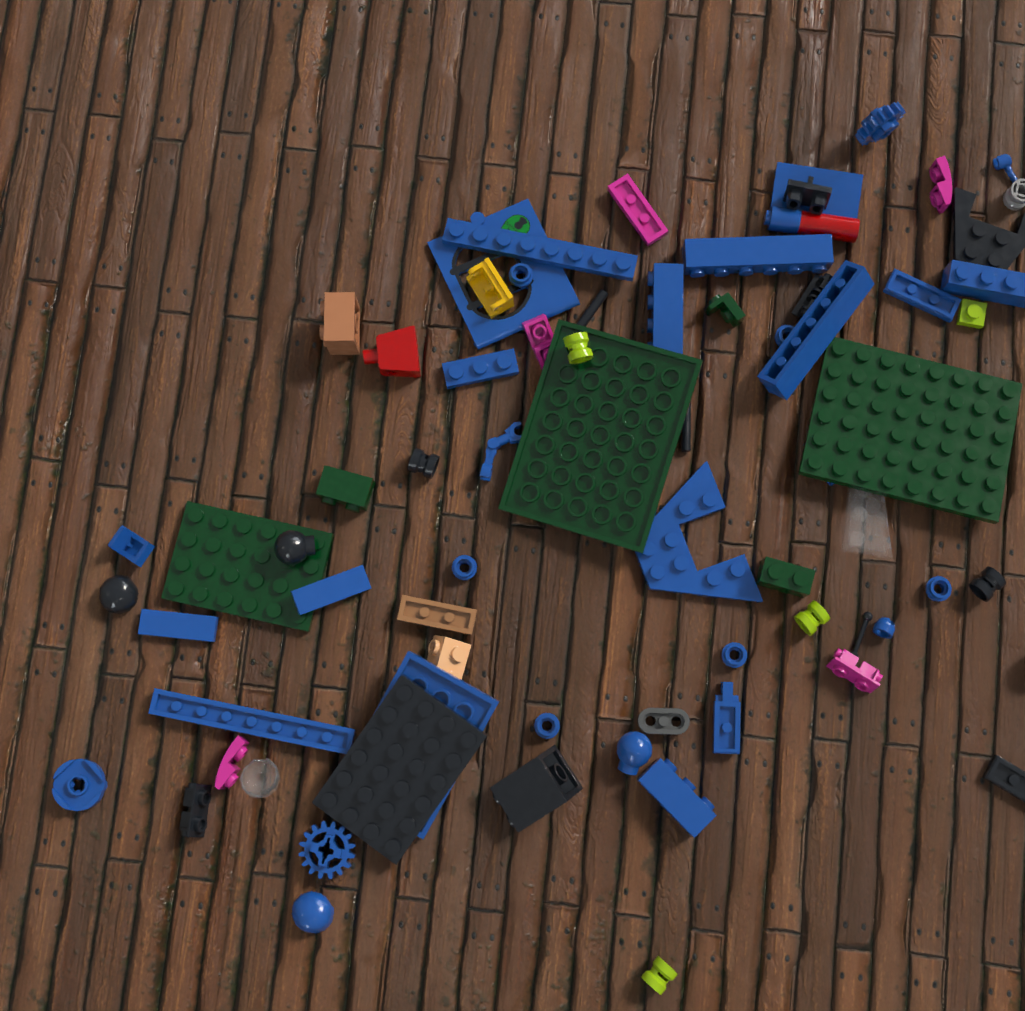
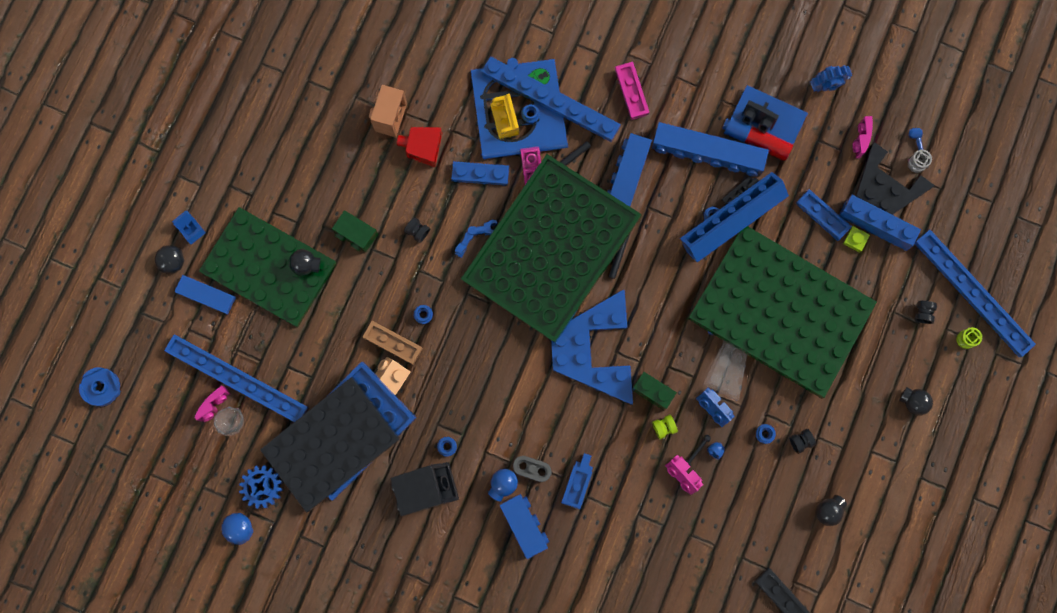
camera: 15 degrees right, 0 degrees up
black hinge [179,782,212,837] -> none
blue tile [290,565,371,615] -> none
lime wheel [563,332,593,364] -> none
dark green bracket [705,292,746,328] -> none
blue plate [721,642,747,668] -> none
none -> blue hinge [696,387,735,427]

